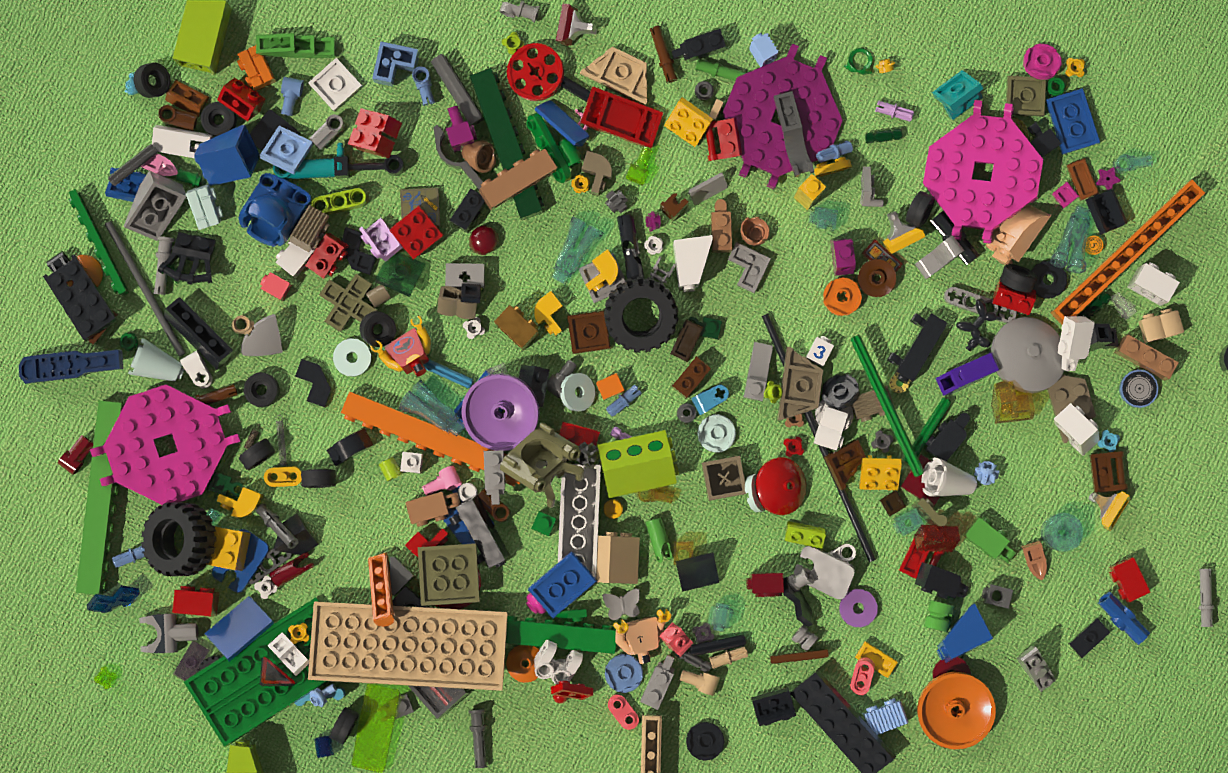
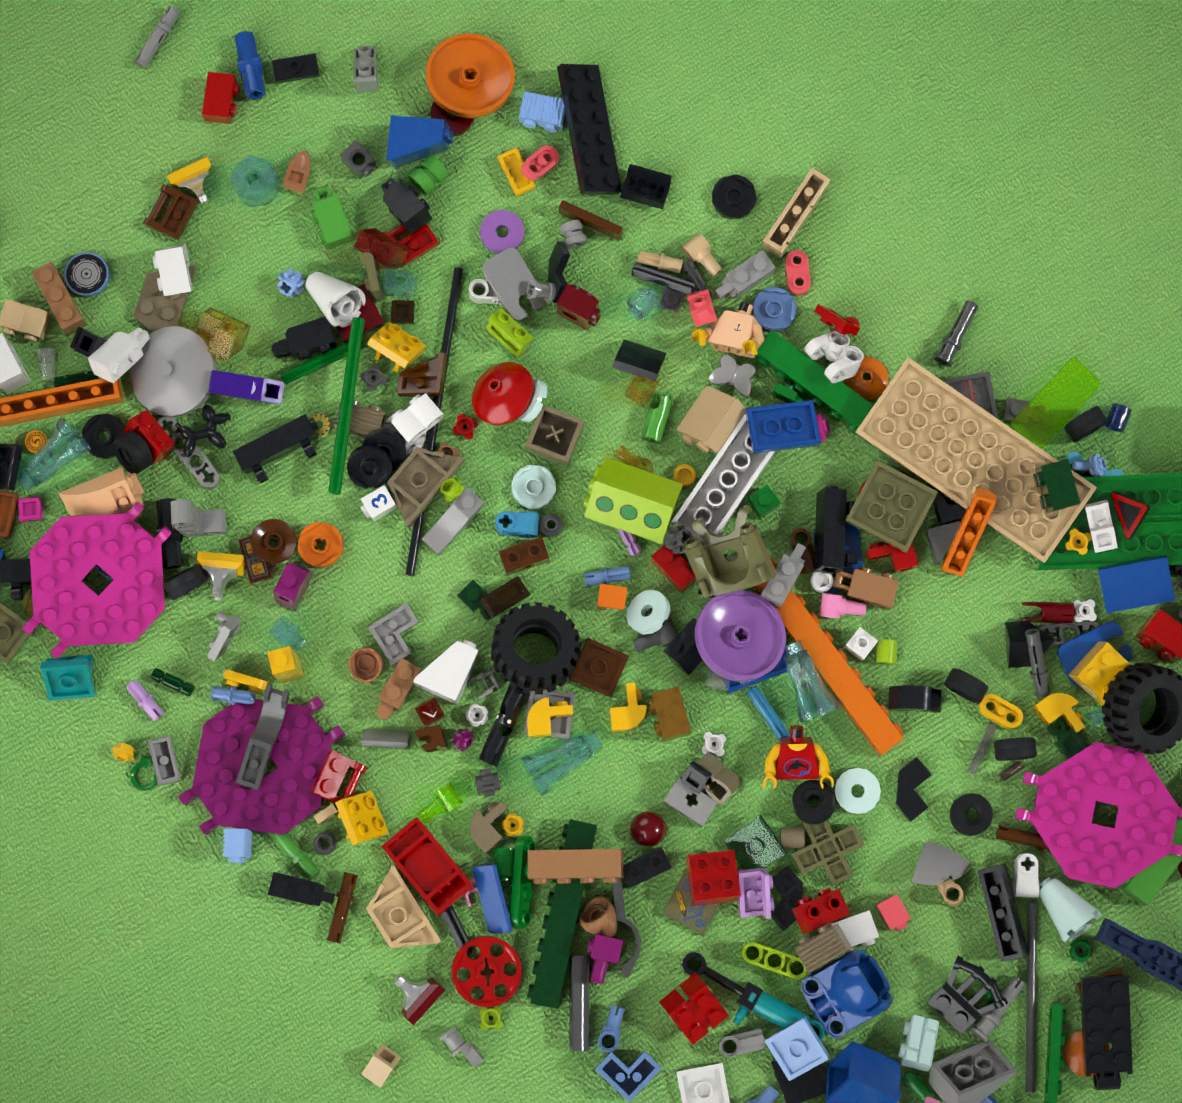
camera: 145 degrees left, 5 degrees down
medium azure plate [1098,430,1120,452] -> none
none -> light grey slope [148,736,181,786]
none -> black tile [347,445,392,488]
none -> clear red slope [415,697,446,728]
none -> dark green brick [1033,459,1081,513]

